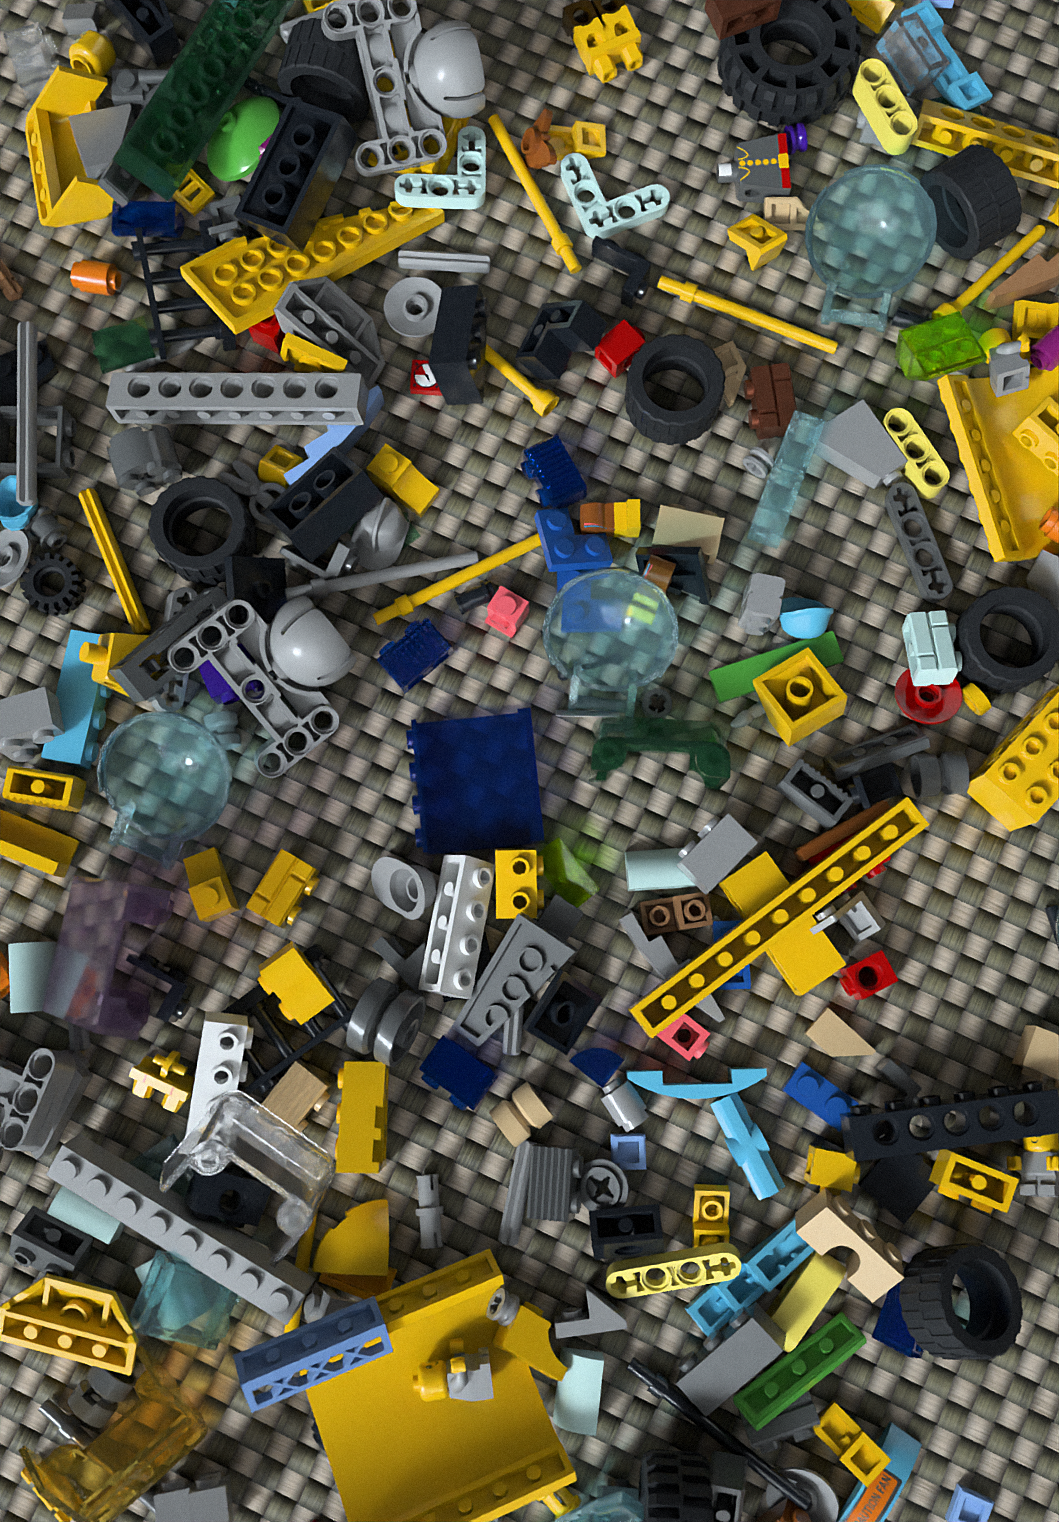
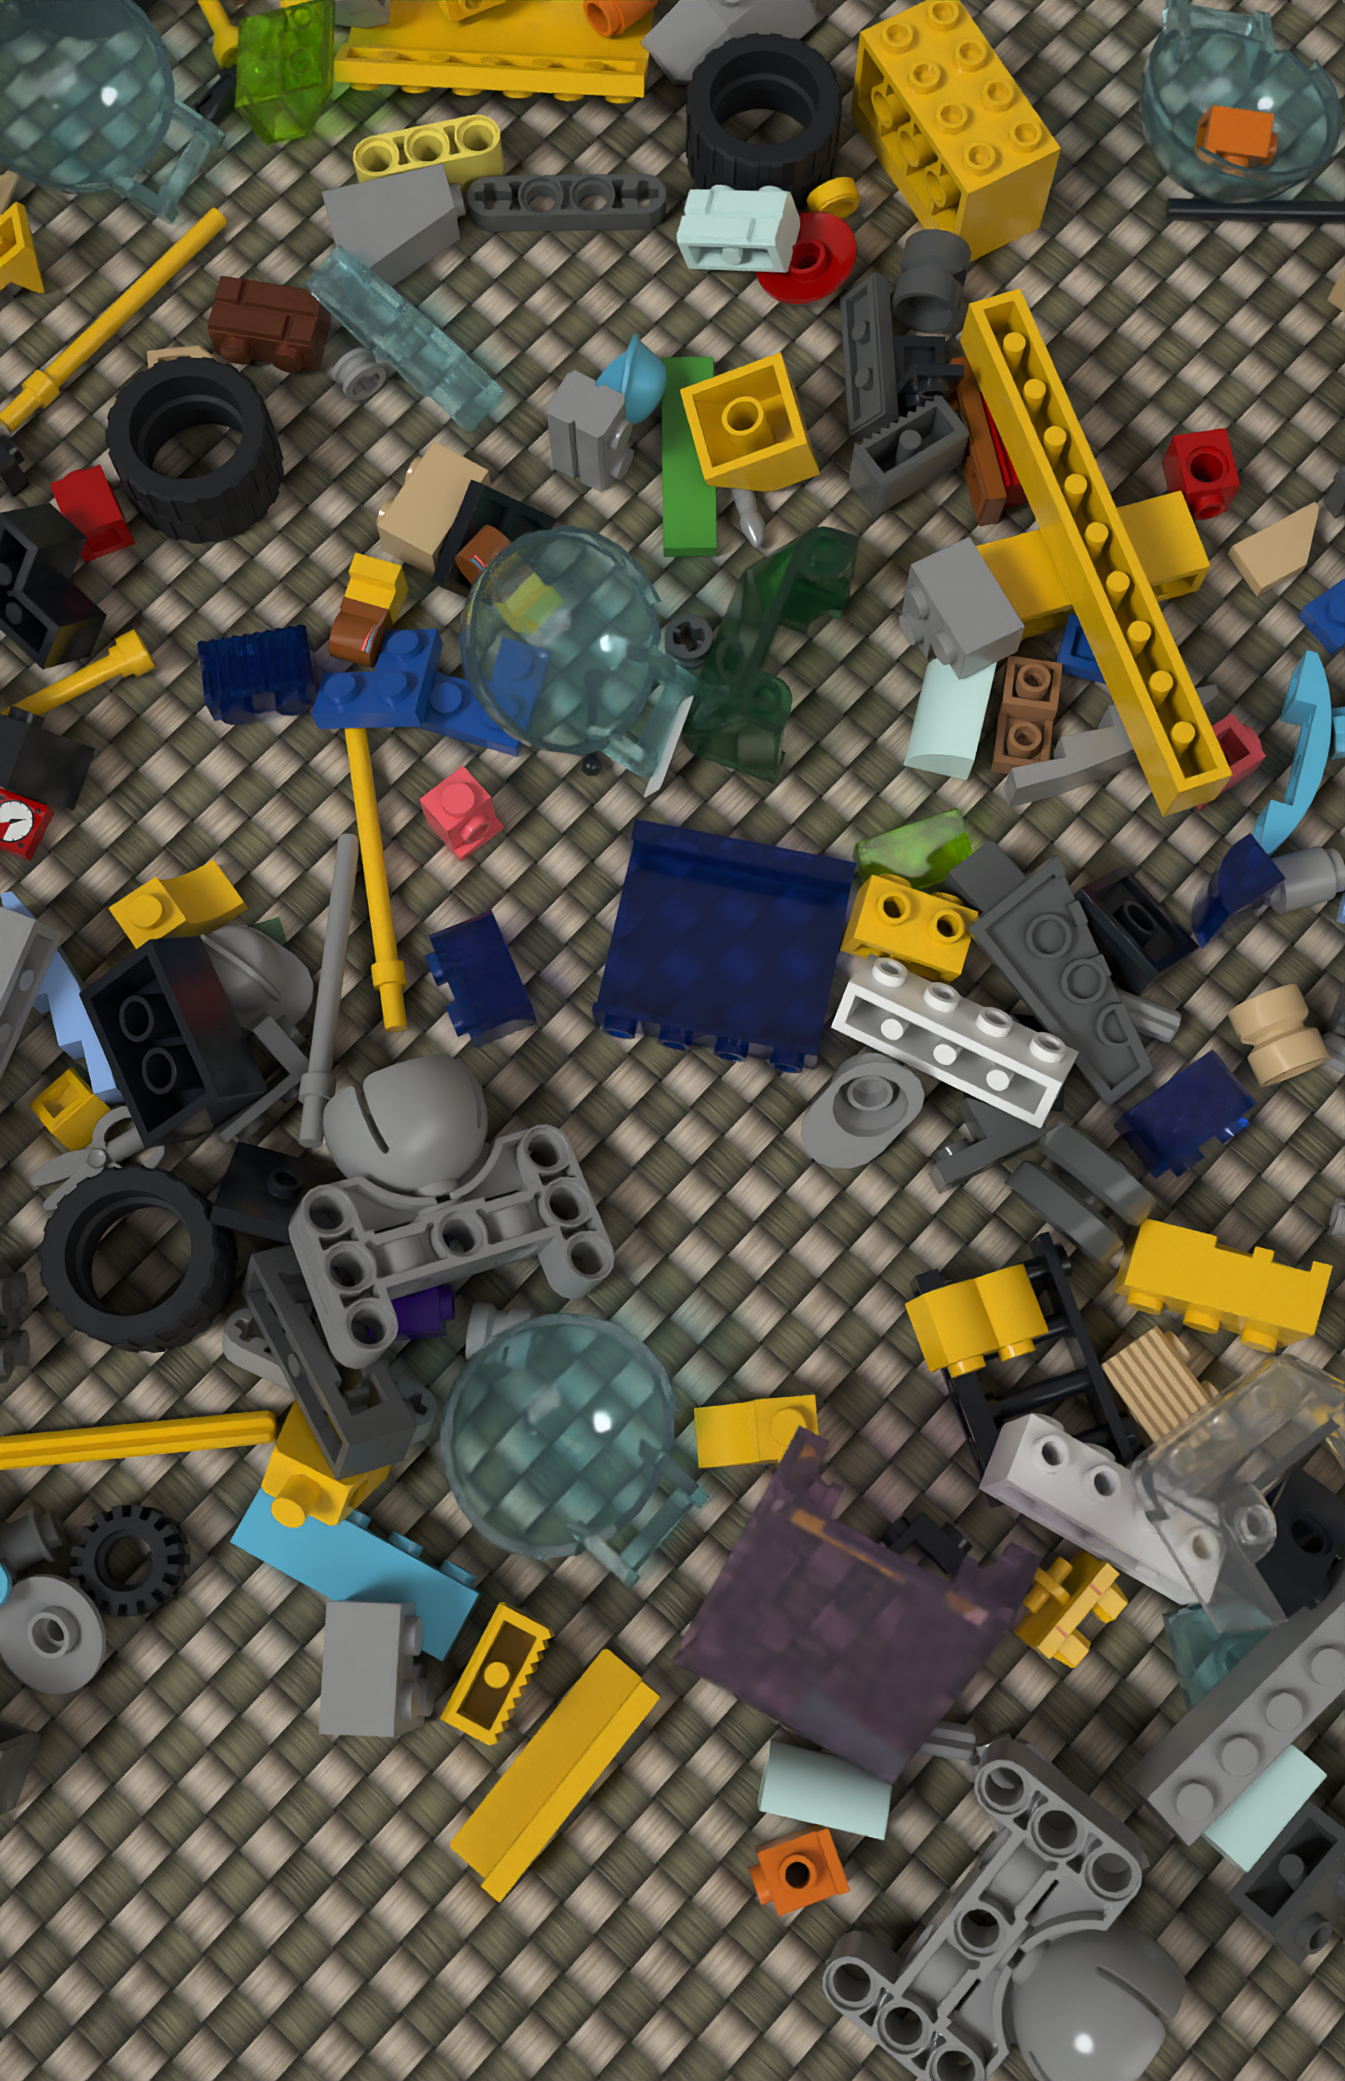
camera: 75 degrees left, 5 degrees down
yellow brick [245,848,320,929] -> none
black pin [454,580,495,615] -> none
light grey bracket [810,891,886,944] -> none

